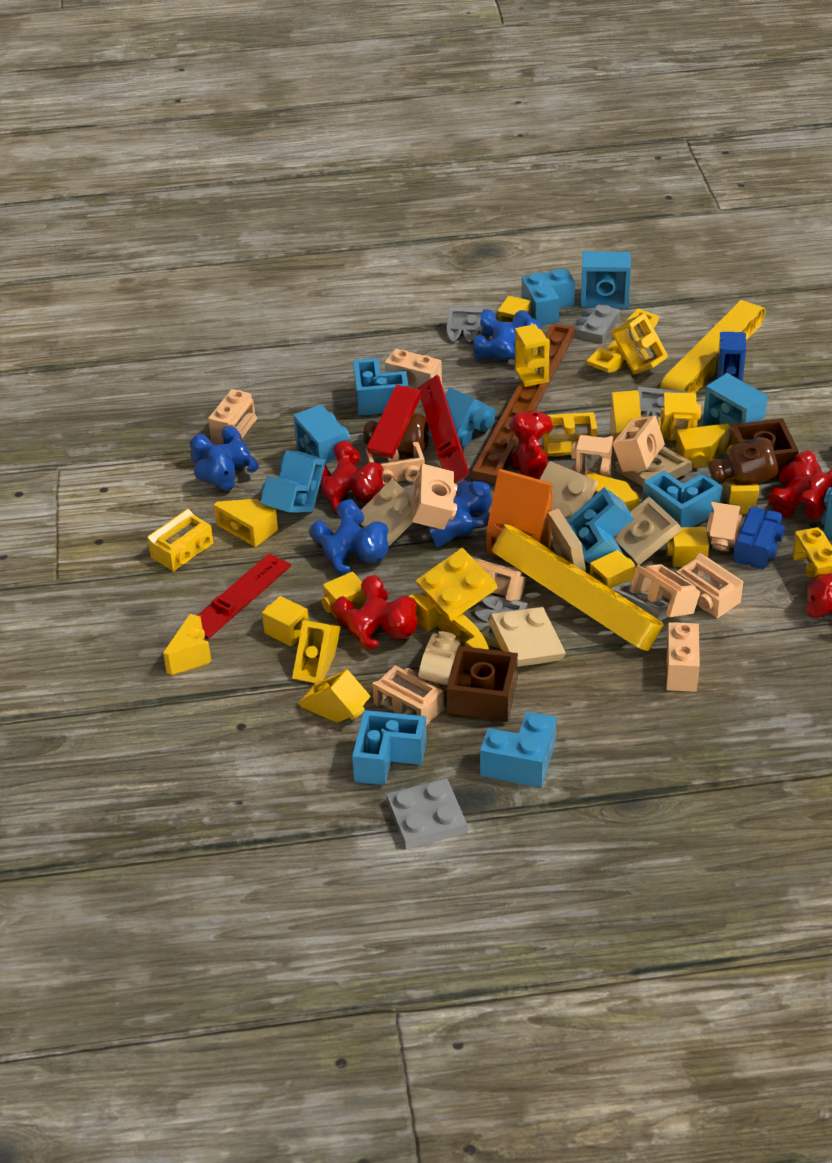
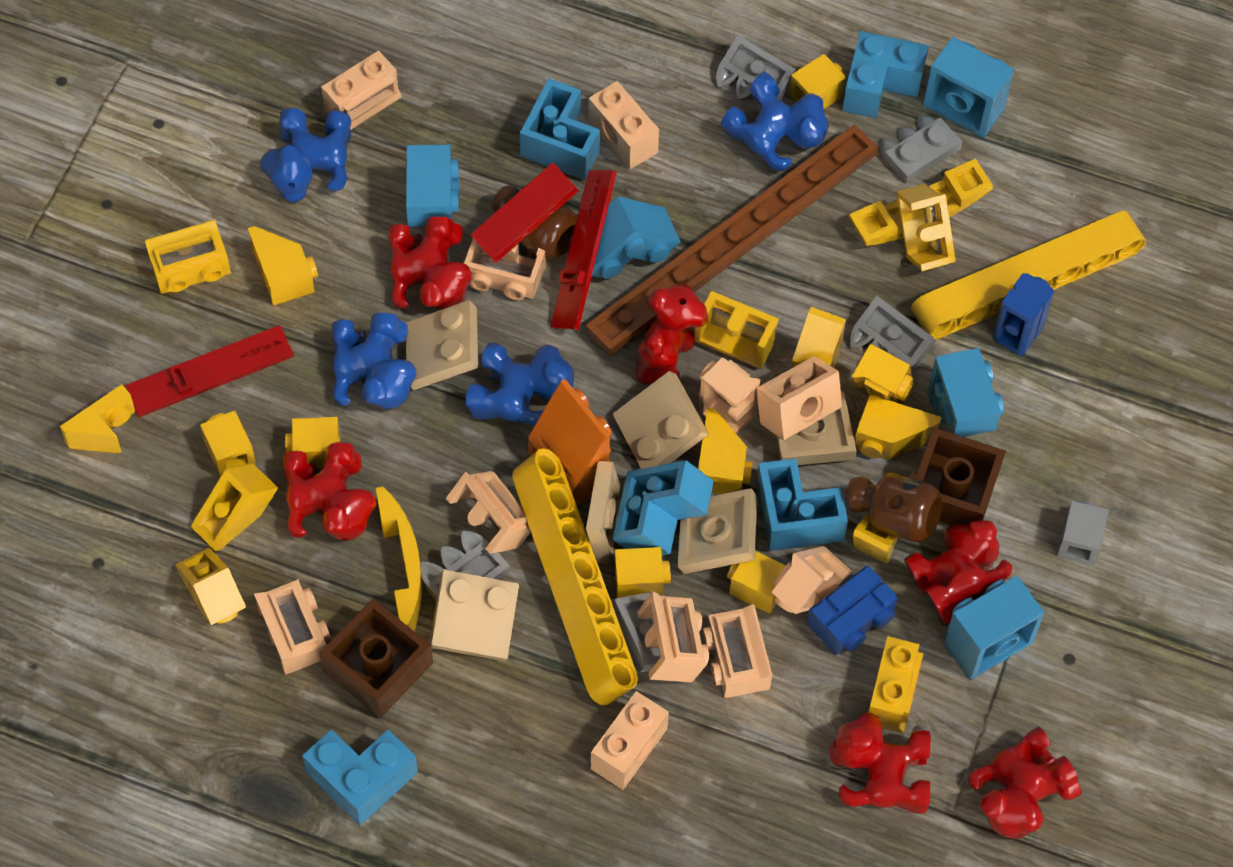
camera: 25 degrees right, 20 degrees up
dark azure brick [261,450,326,512] -> none
dark azure brick [352,710,427,785] -> none
light grey plate [386,778,468,849] -> none
light nougat brick [412,464,457,530] -> none
yellow plate [416,548,498,621] -> none
tan plate [418,631,462,686] -> none
yellow window [515,324,550,387] -> none

